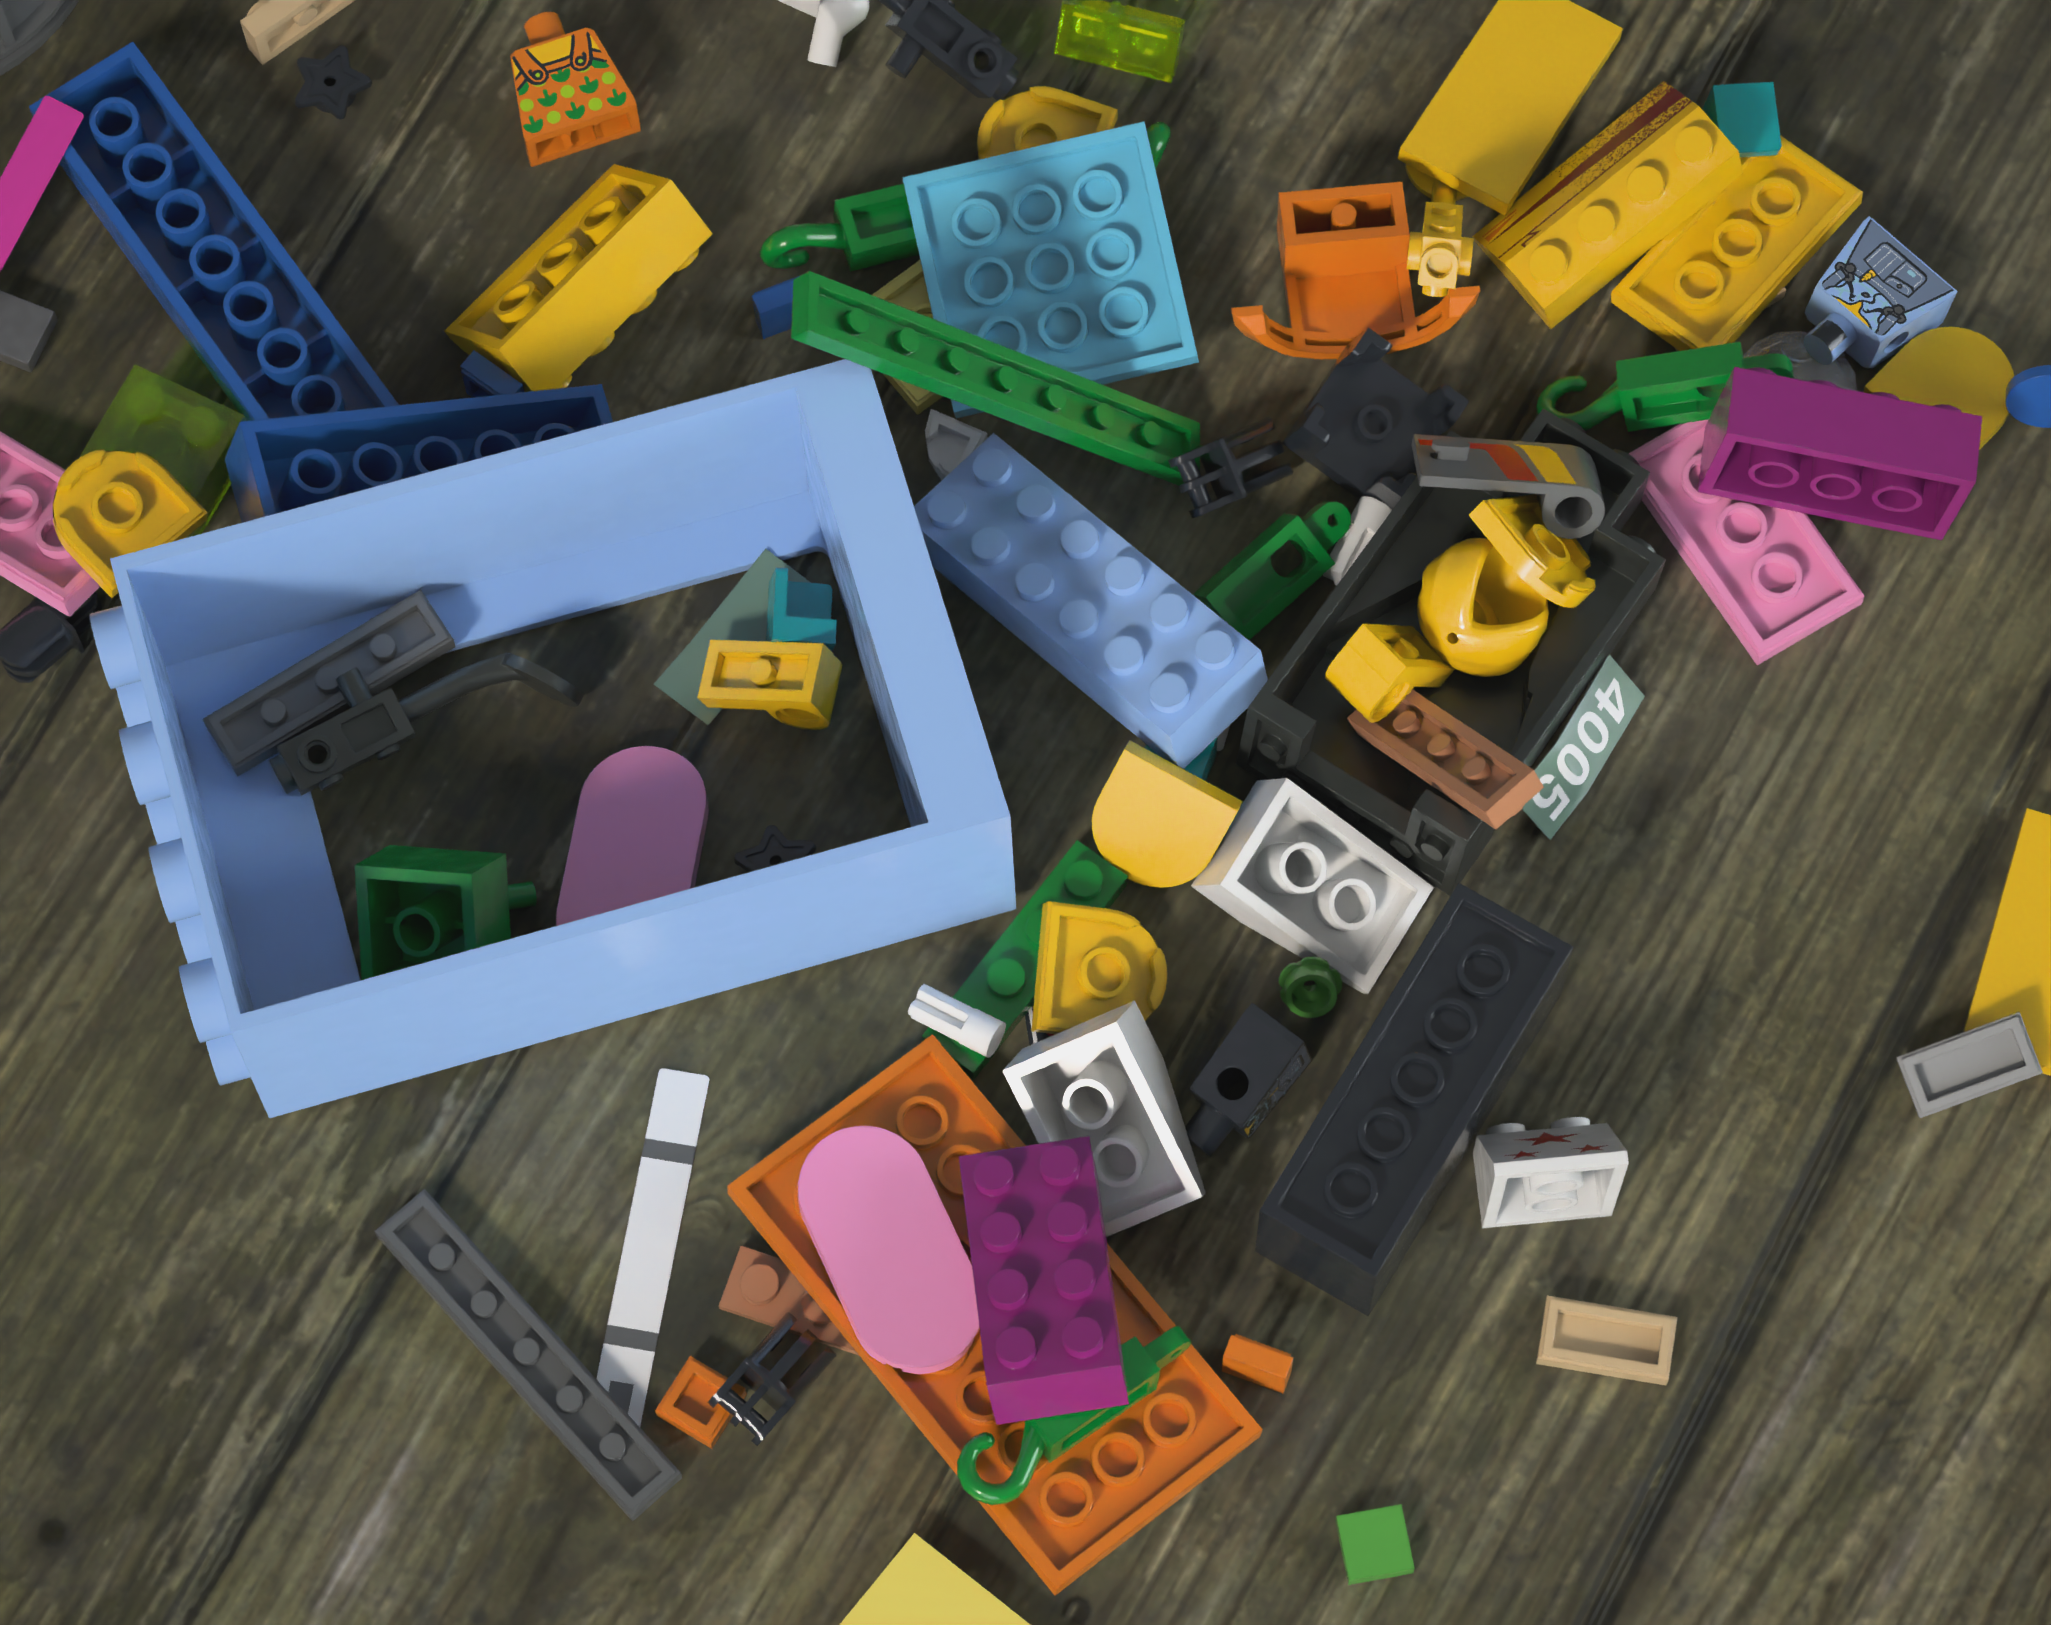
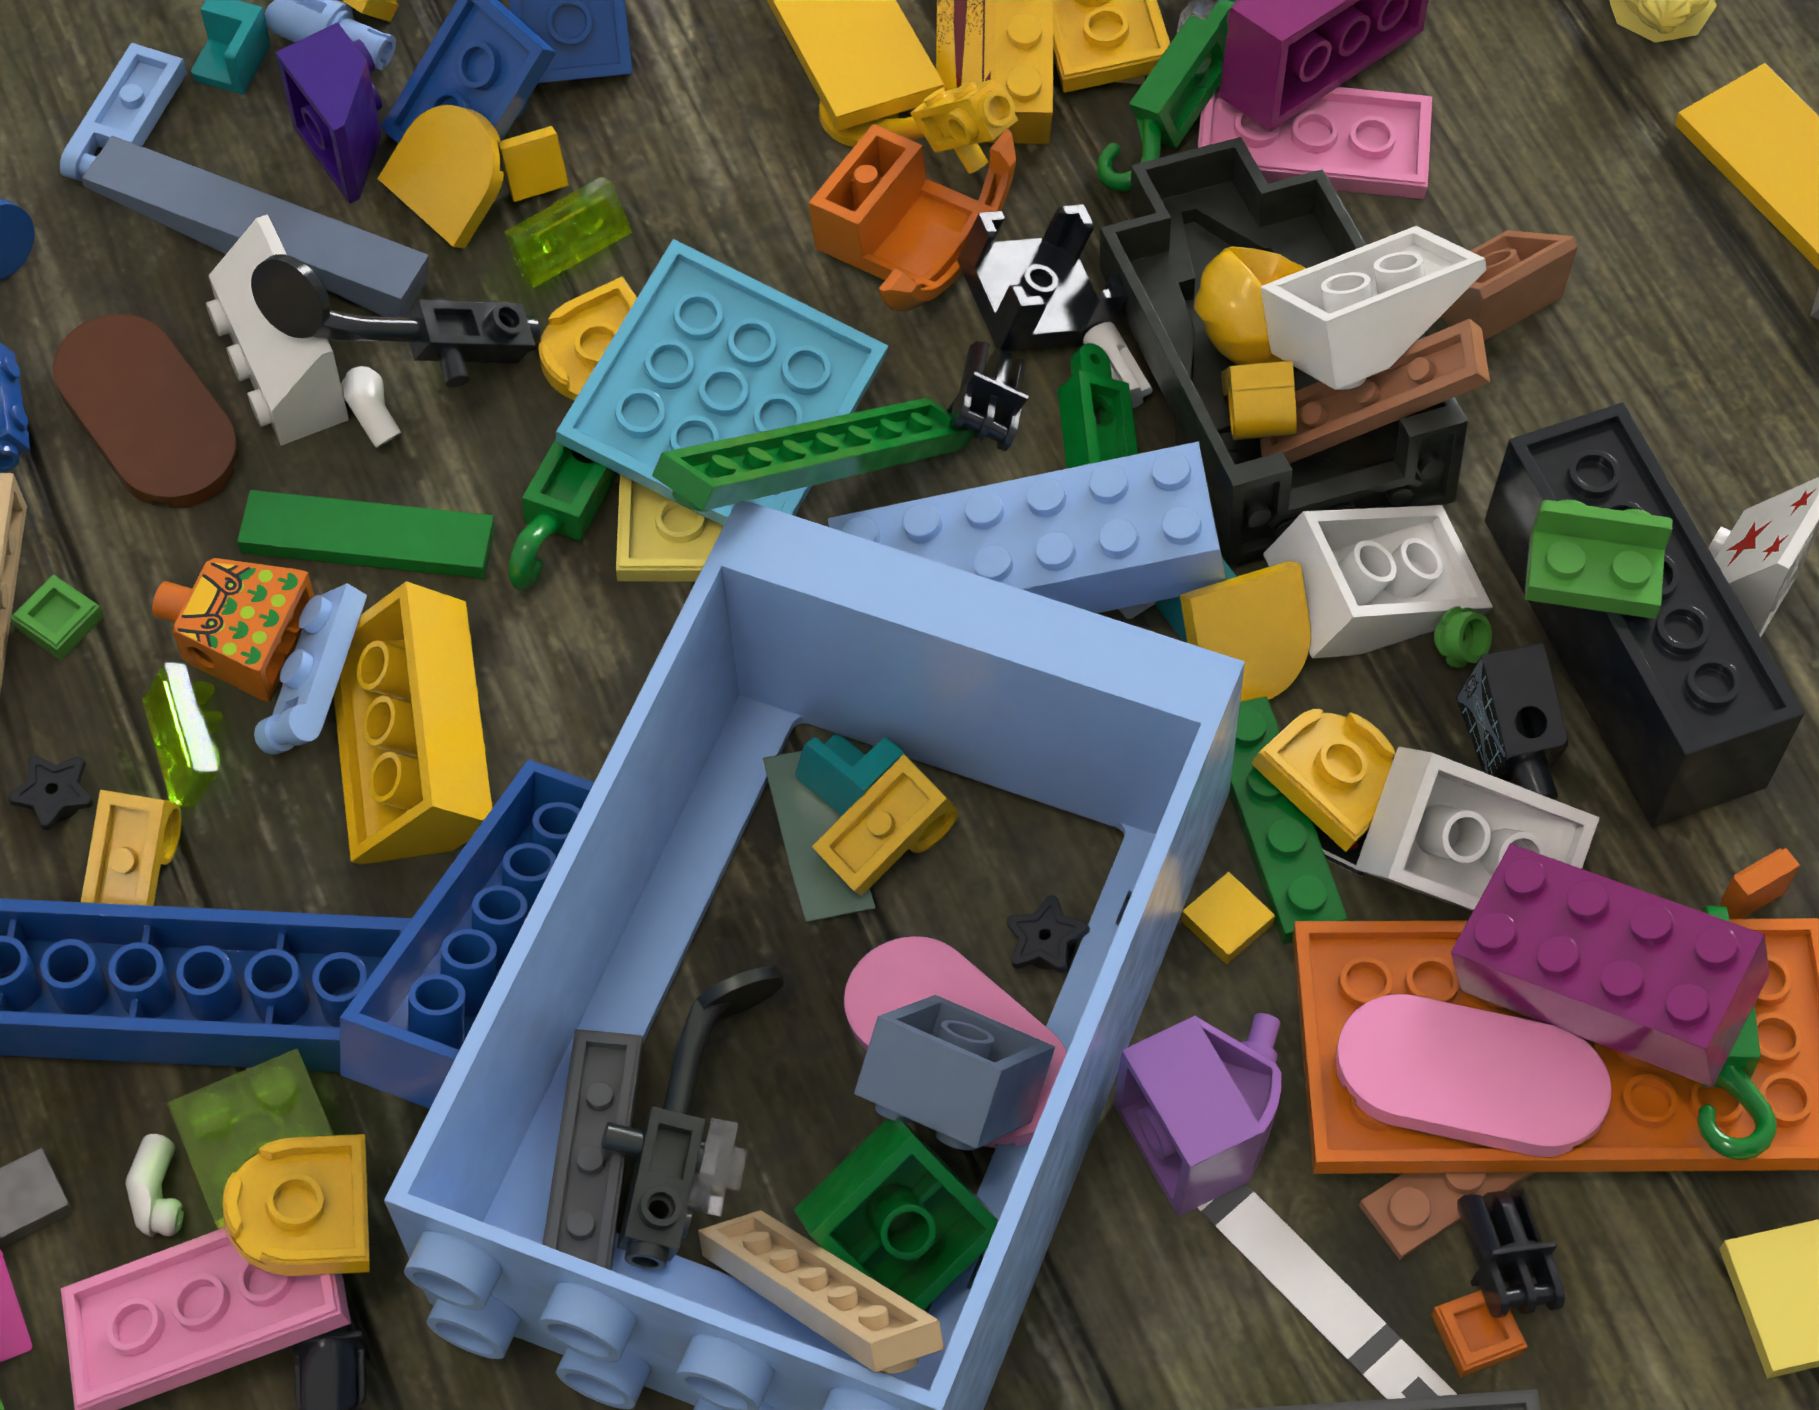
camera: 55 degrees left, 10 degrees down
blue tile [460,350,524,398] -> none
blue tile [752,275,801,339] -> none
white piece [908,984,1006,1058] -> none
dark grey door [1412,434,1605,539] -> none
yellow tile [1469,494,1596,608] -> none
none -> yellow plate [81,790,182,906]
none -> white arm [125,1134,184,1237]
none -> clear neon green plate [142,663,223,806]
none -> green tile [237,490,496,579]
none -> light blue plate [254,583,367,755]
none -> clear bracket [687,1118,748,1216]
none -> tan plate [698,1210,944,1374]
none -> sand blue brick [854,995,1055,1150]
none -> medium lavender piece [1113,1013,1281,1217]
none -> yellow tile [1180,872,1275,965]
none -> white slope [1261,226,1487,390]
none -> nougat slope [1440,230,1578,341]
none -> bright green bracket [1524,500,1673,619]

